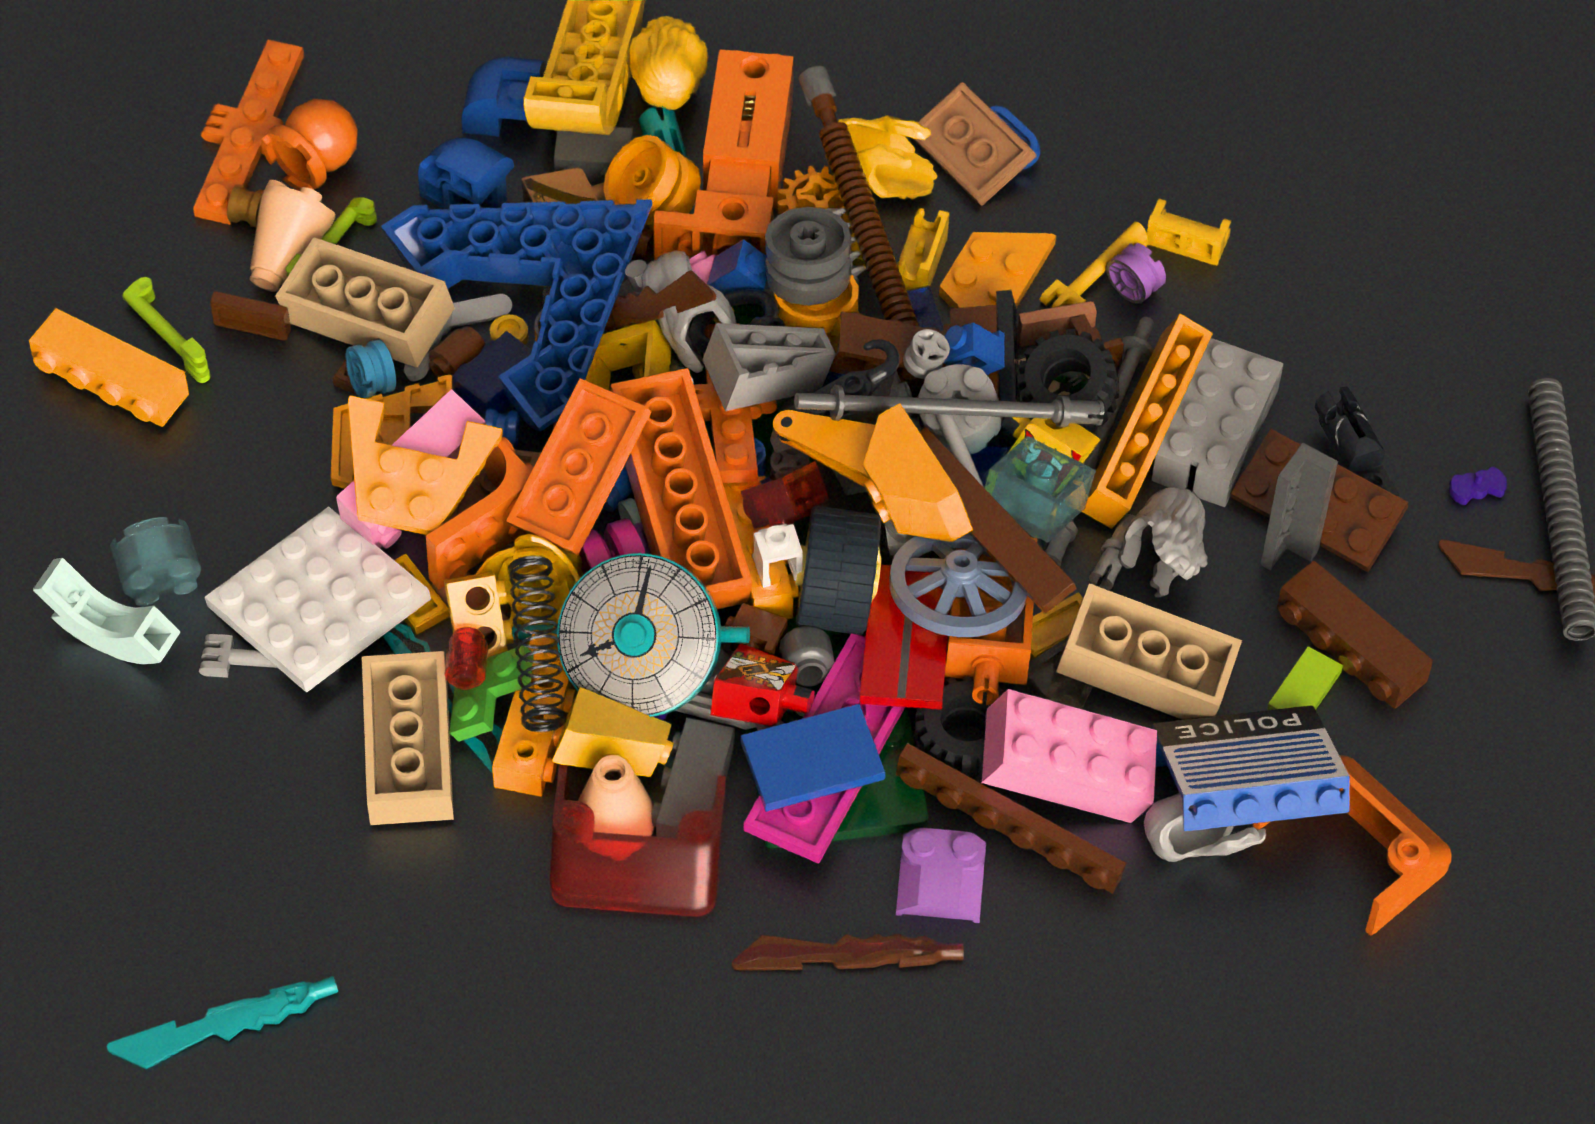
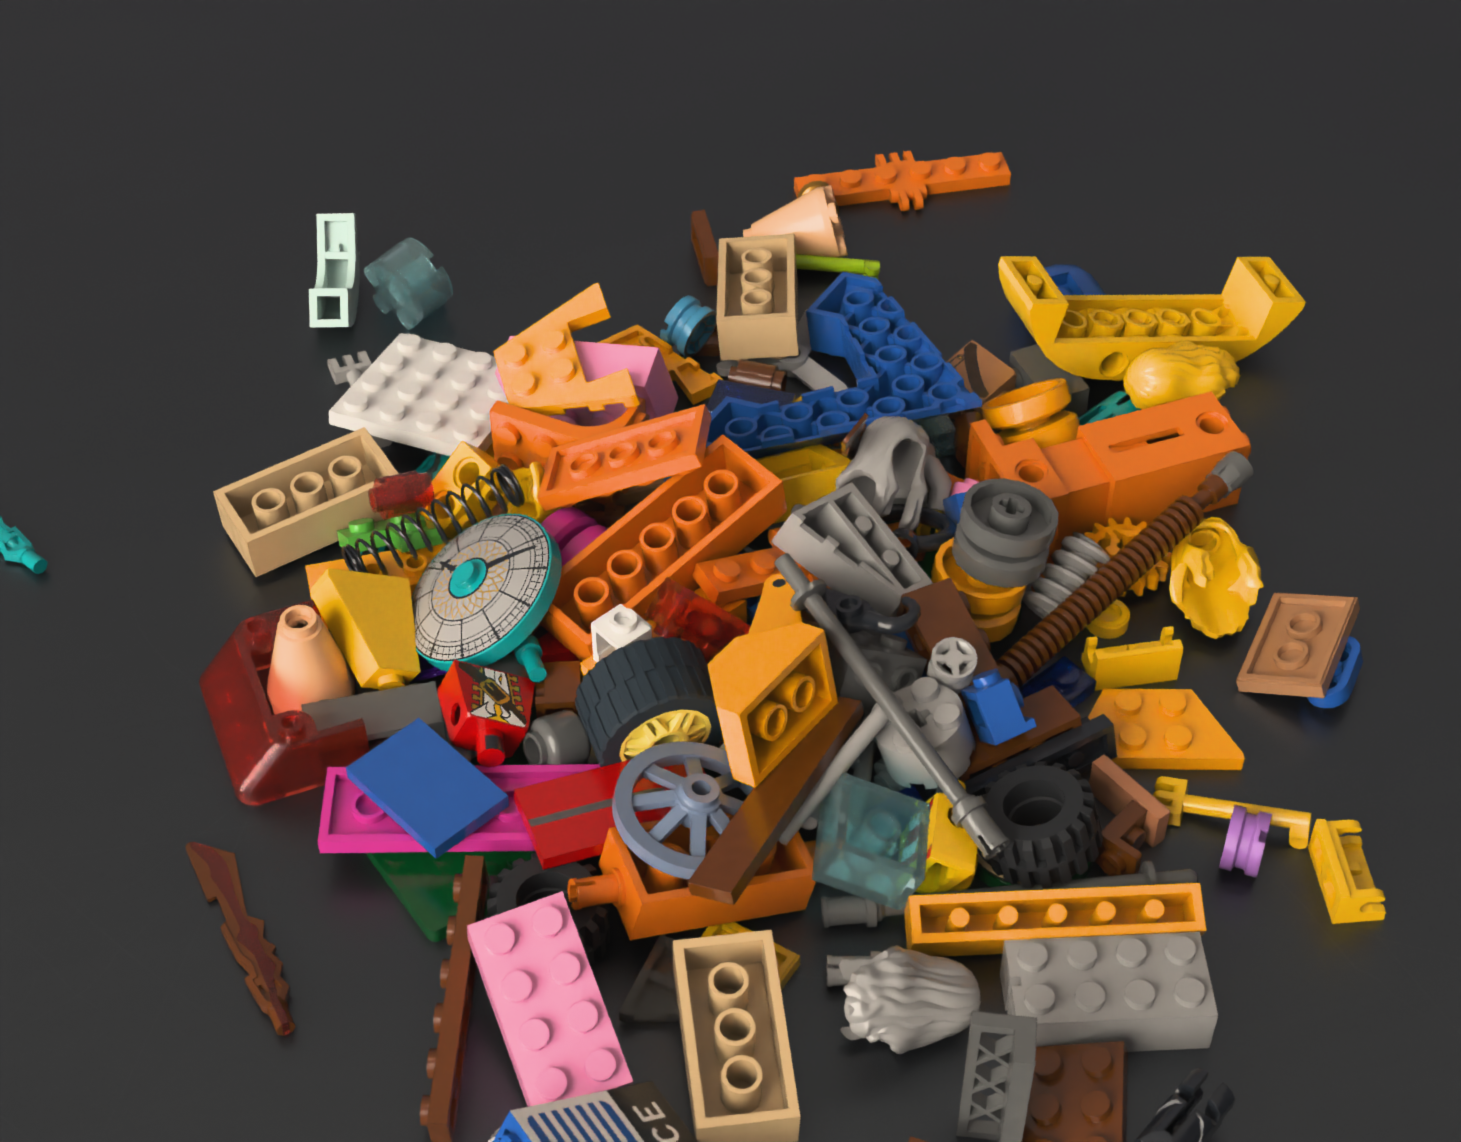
camera: 65 degrees right, 10 degrees down
light orange brick [29,308,189,427] -> none
lime hinge [122,277,211,383] -> none
orange tile [261,99,358,191] -> none
blue brick [418,138,514,209] -> none
medium lavender slope [896,828,986,923] -> none

